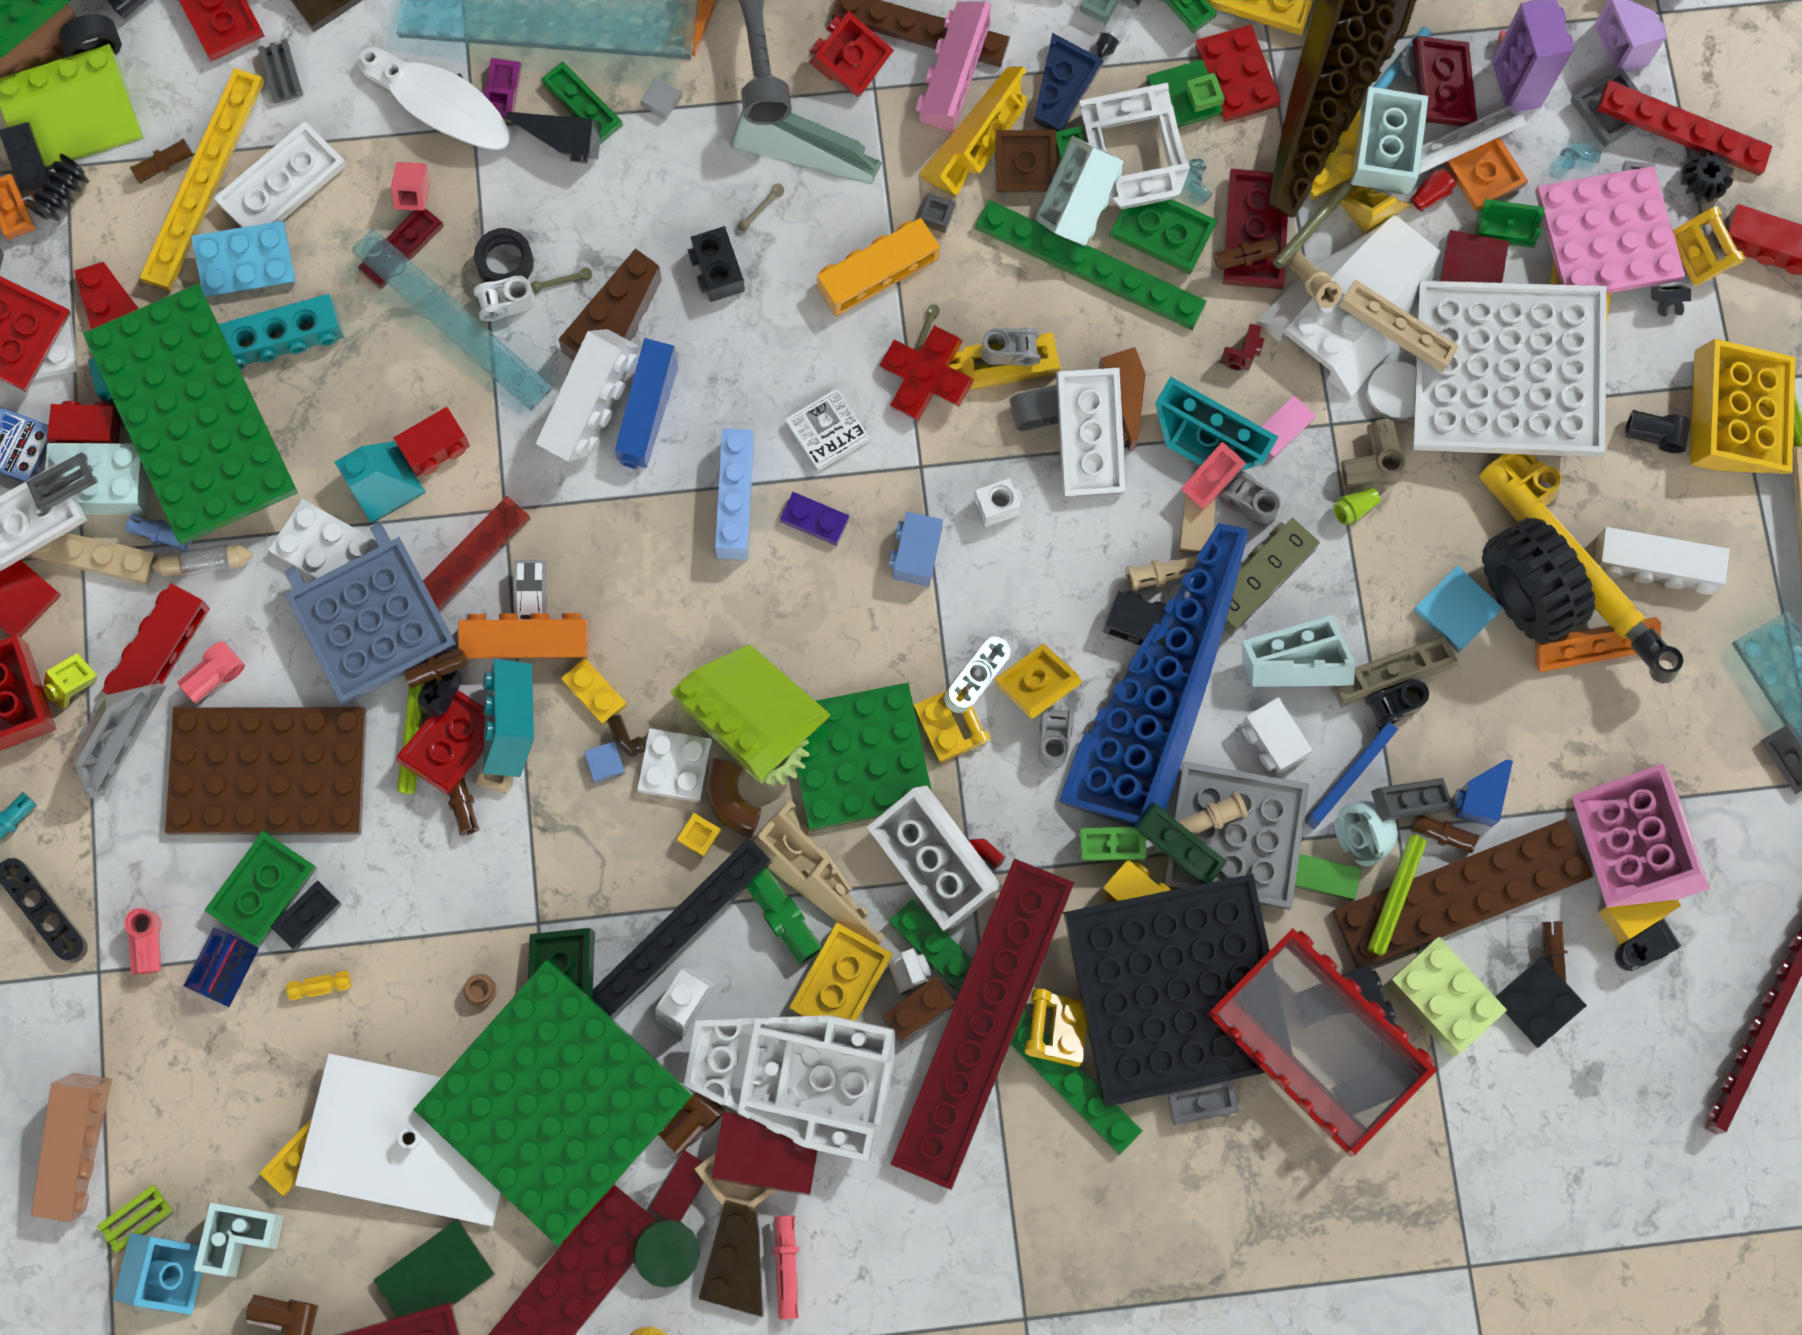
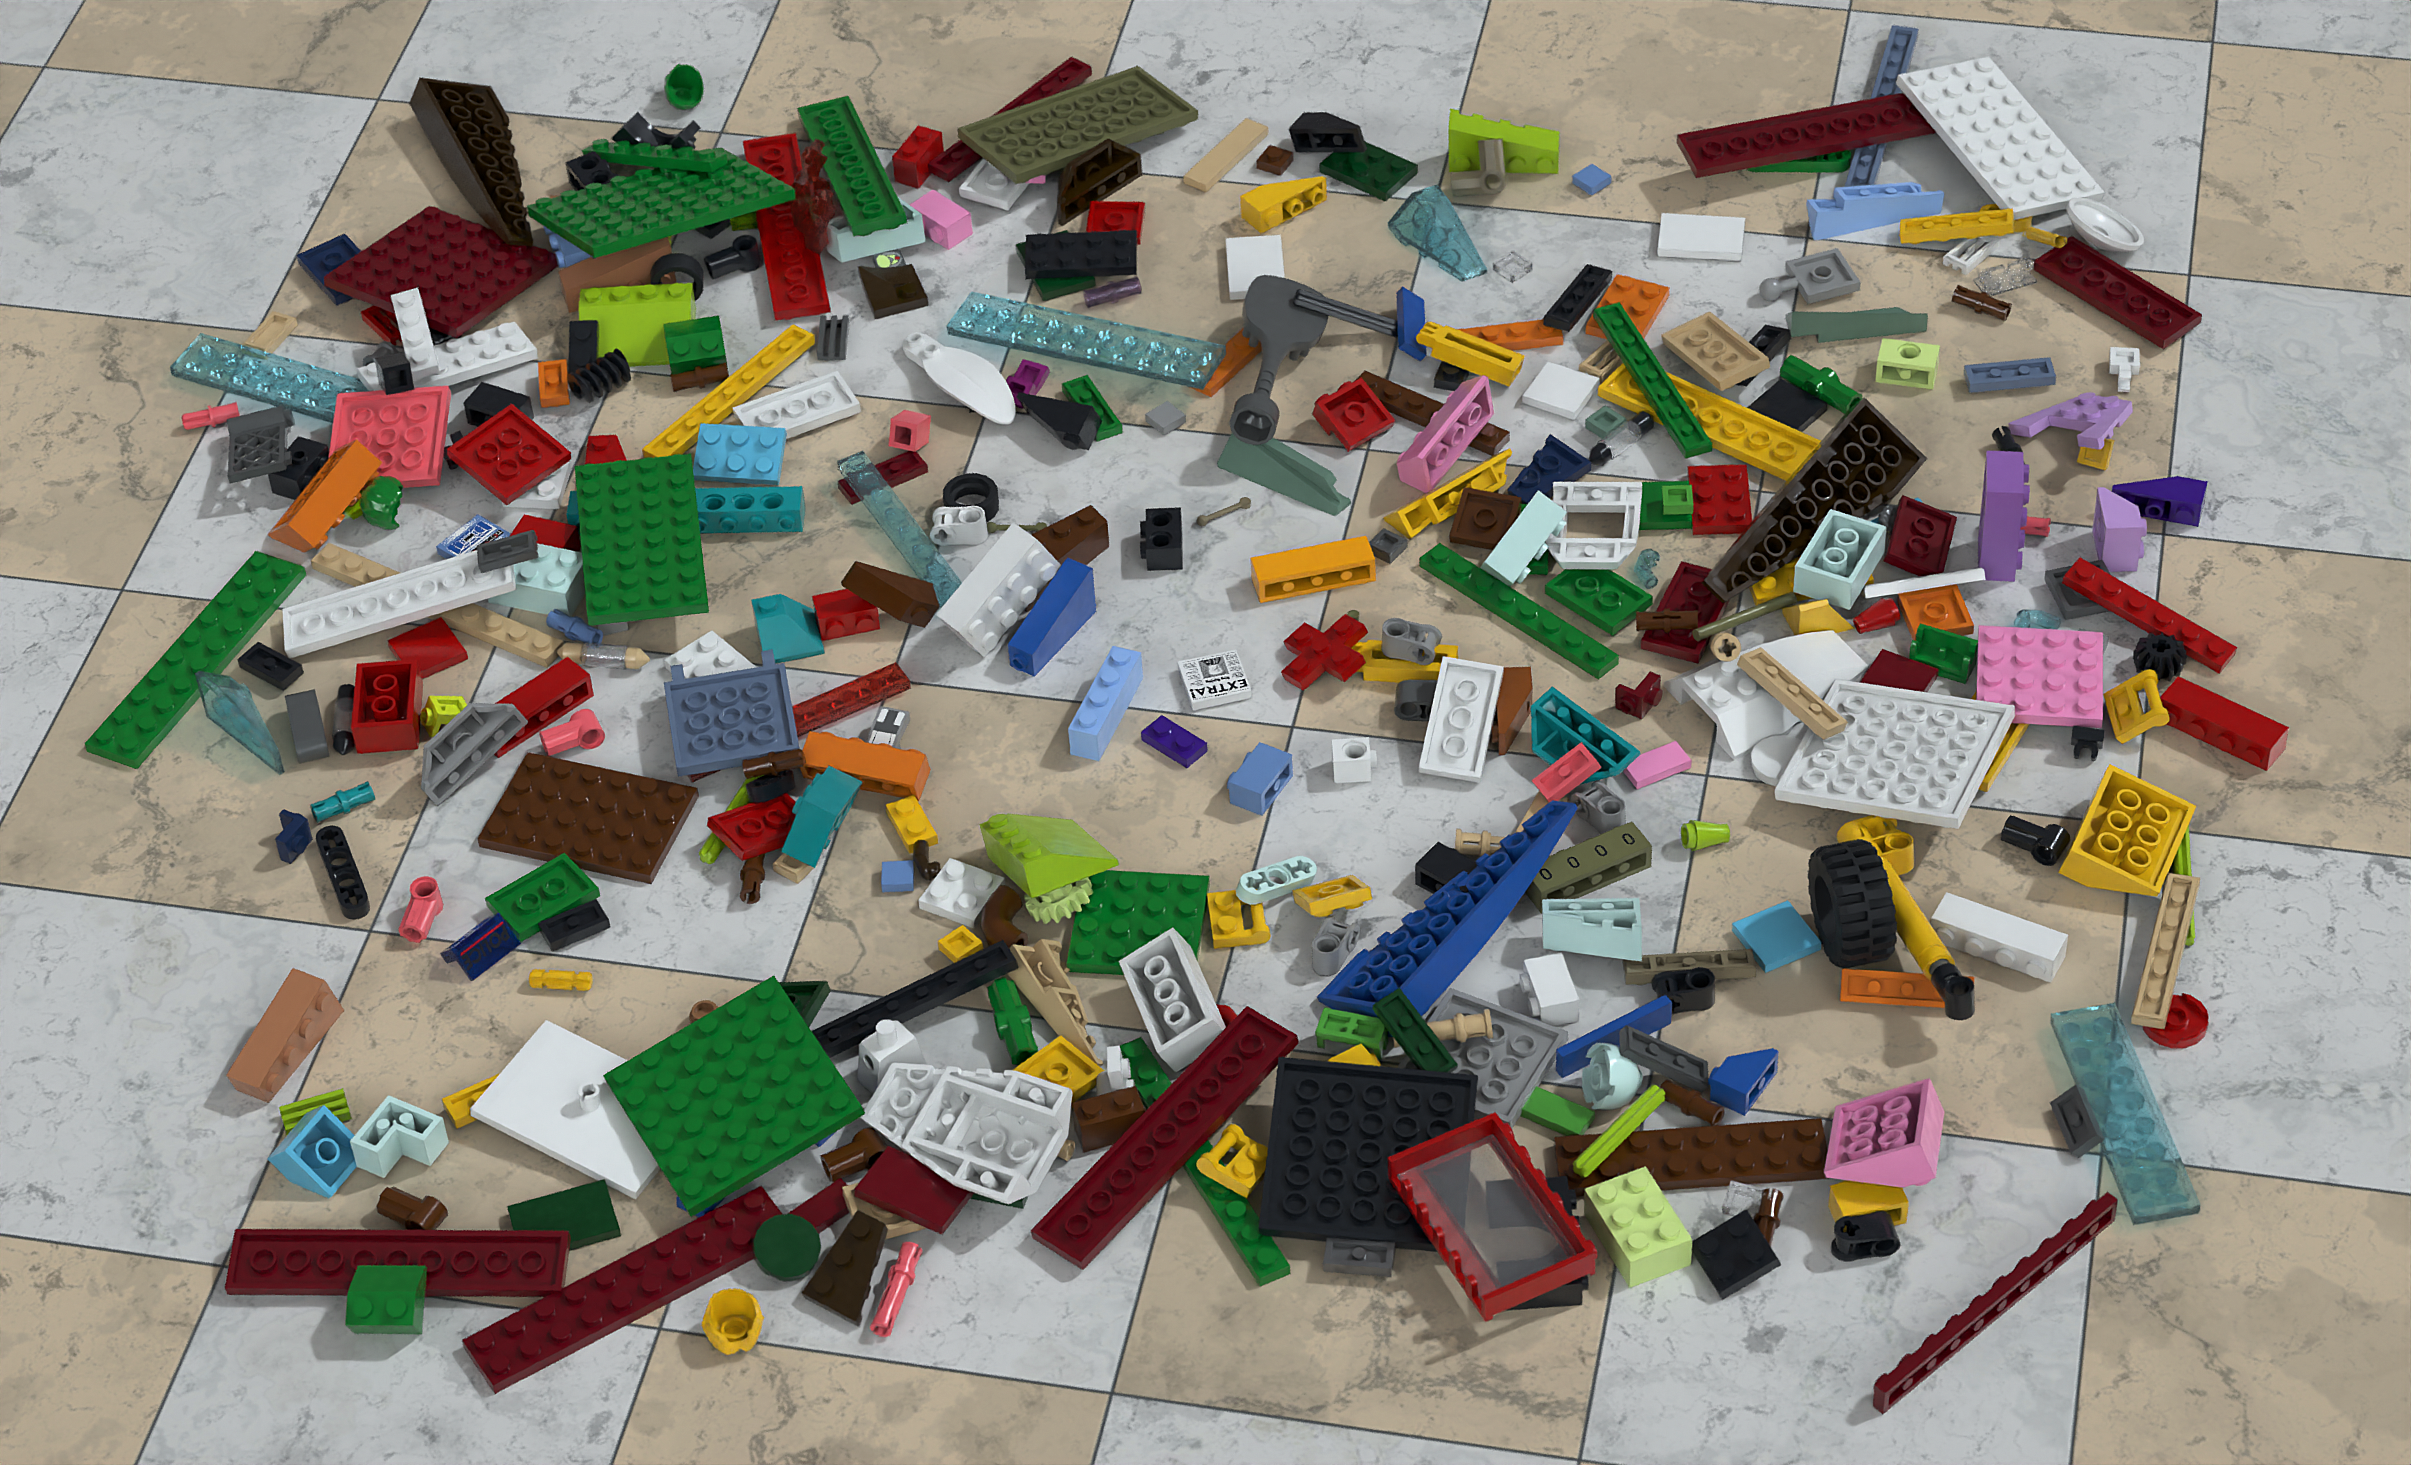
camera: 25 degrees right, 30 degrees down
dark tan piece [1341,419,1406,488] -> none
none -> green slope [663,315,728,374]
none -> reddish brown slope [841,561,940,628]

